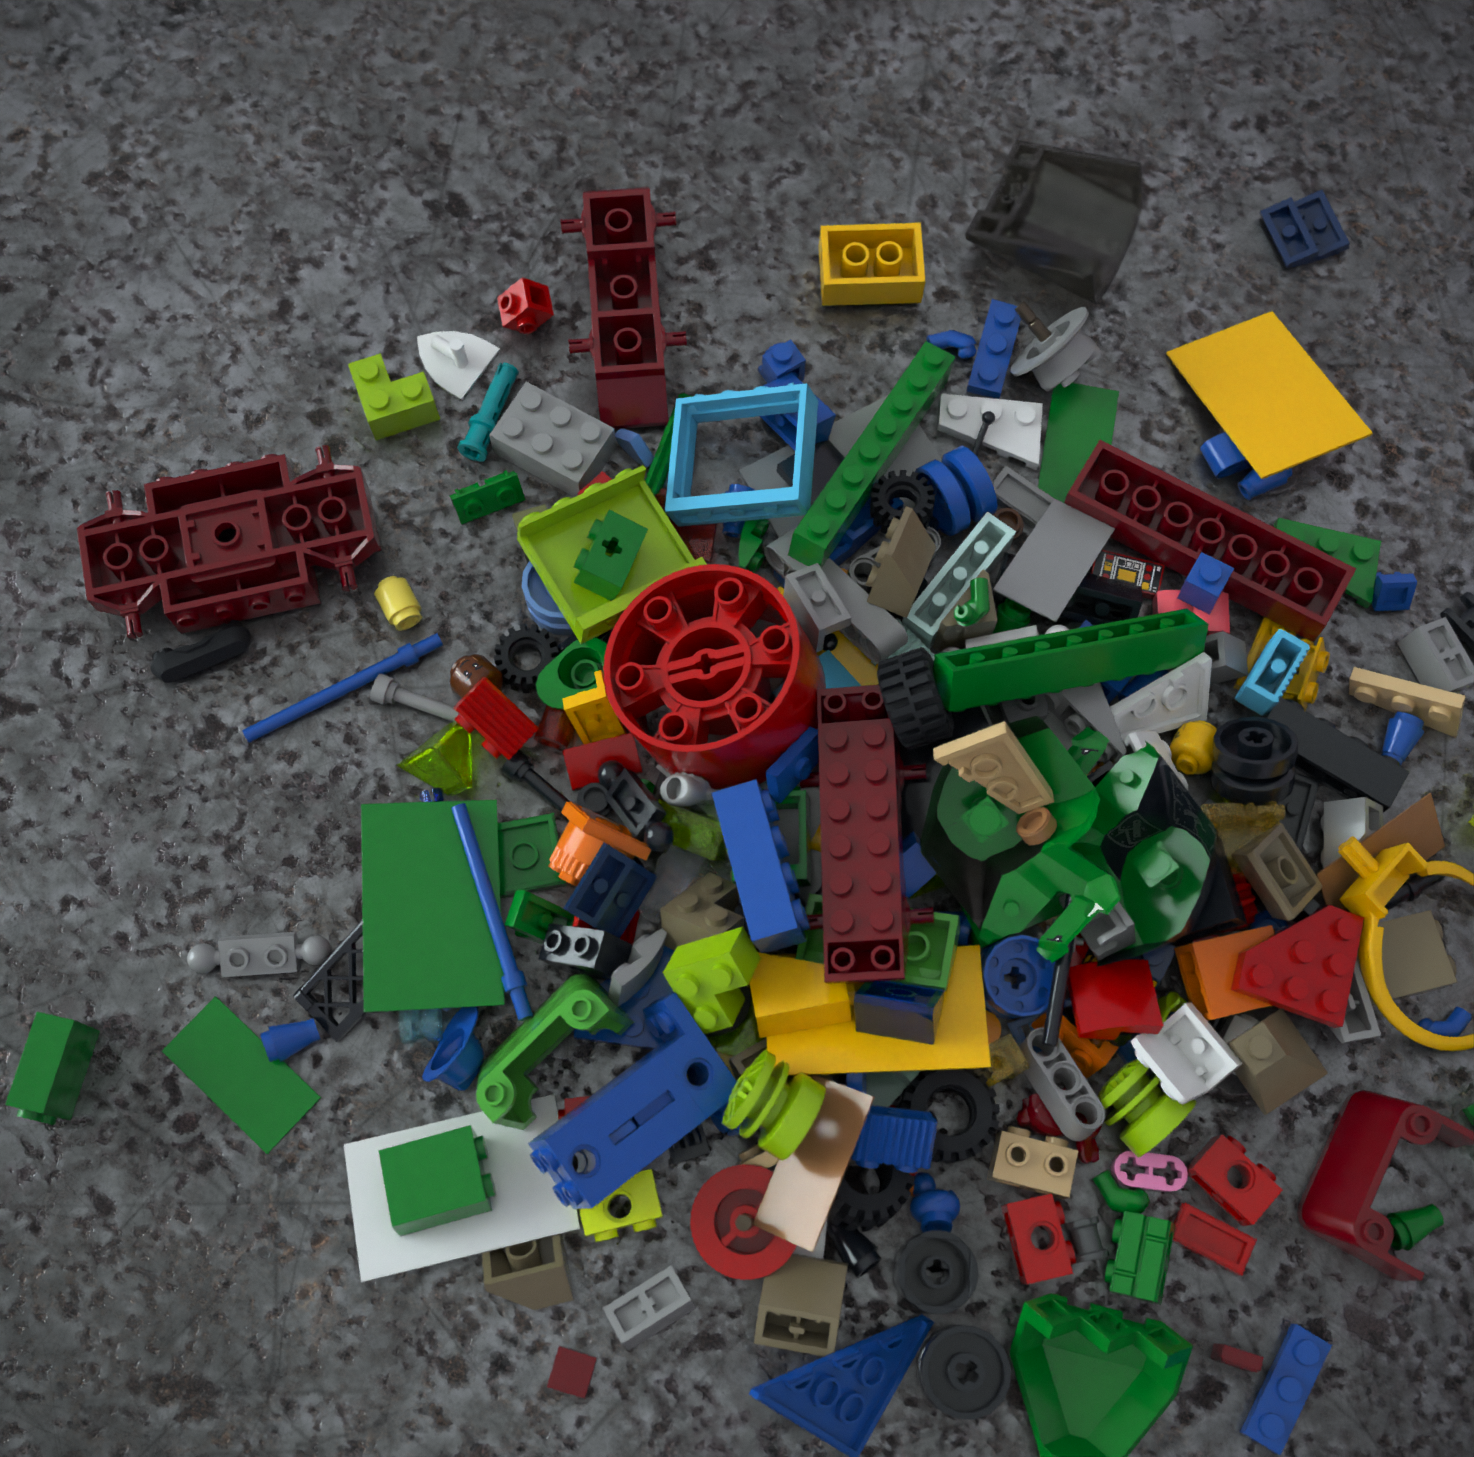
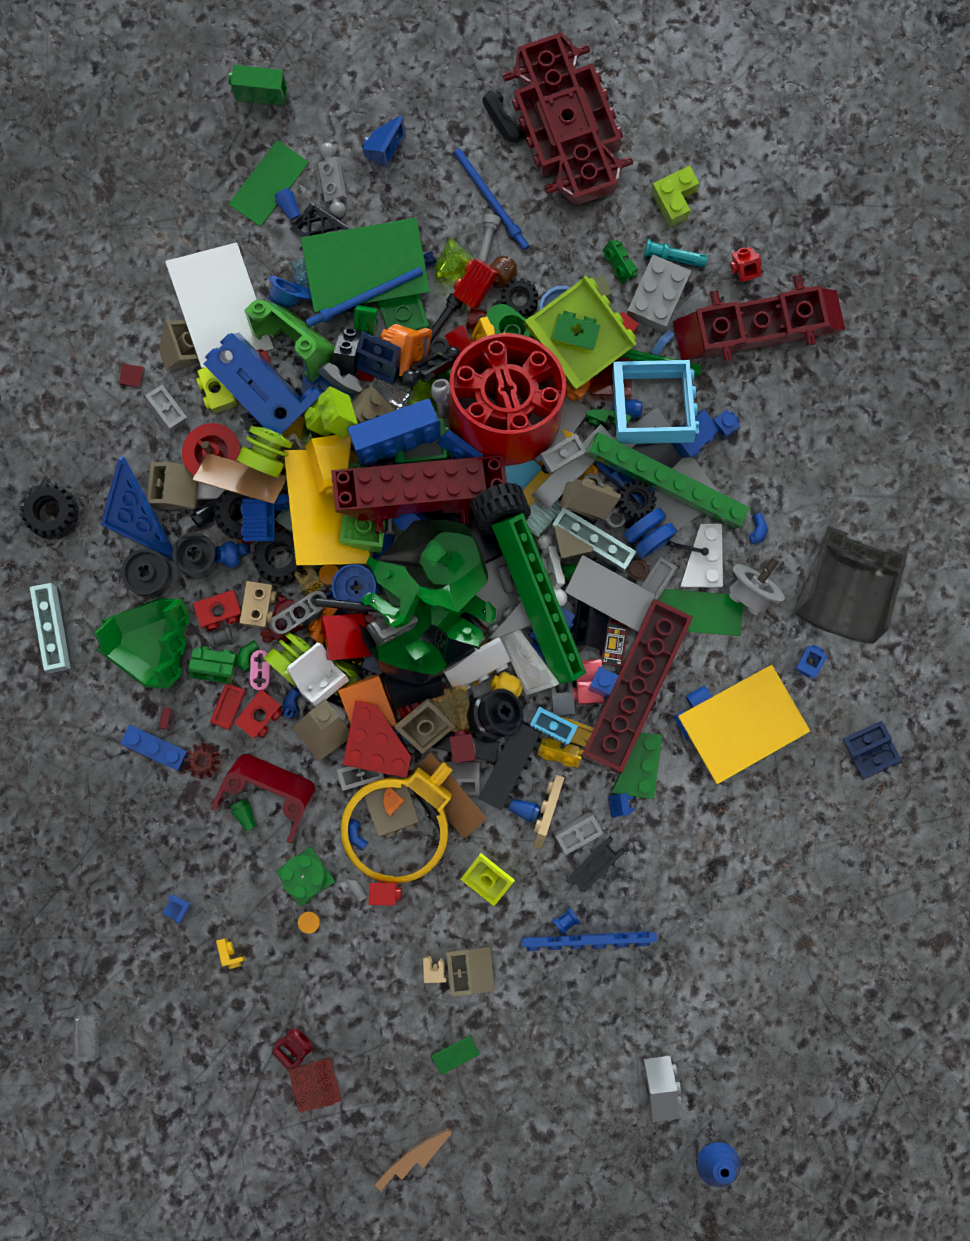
camera: 90 degrees right, 10 degrees up
light yellow brick [374,576,422,631] -> none
green brick [378,1125,496,1236] -> none
white shield [417,331,500,401] -> none
yellow brick [818,223,926,306] -> none
slope [854,981,945,1045] -> none
tan wing [933,721,1054,814] -> none
green arm [954,578,990,627] -> none
blue plate [966,299,1021,399] -> none
medium nougat tile [1016,807,1057,845] -> none
none -> clear red gear [184,743,221,780]
none -> blue arm [283,686,301,719]
none -> blue slope [362,115,405,168]
none -> orange tile [383,787,405,817]
none -> dark red brick [450,730,477,763]
none -> blue brick [794,645,828,680]

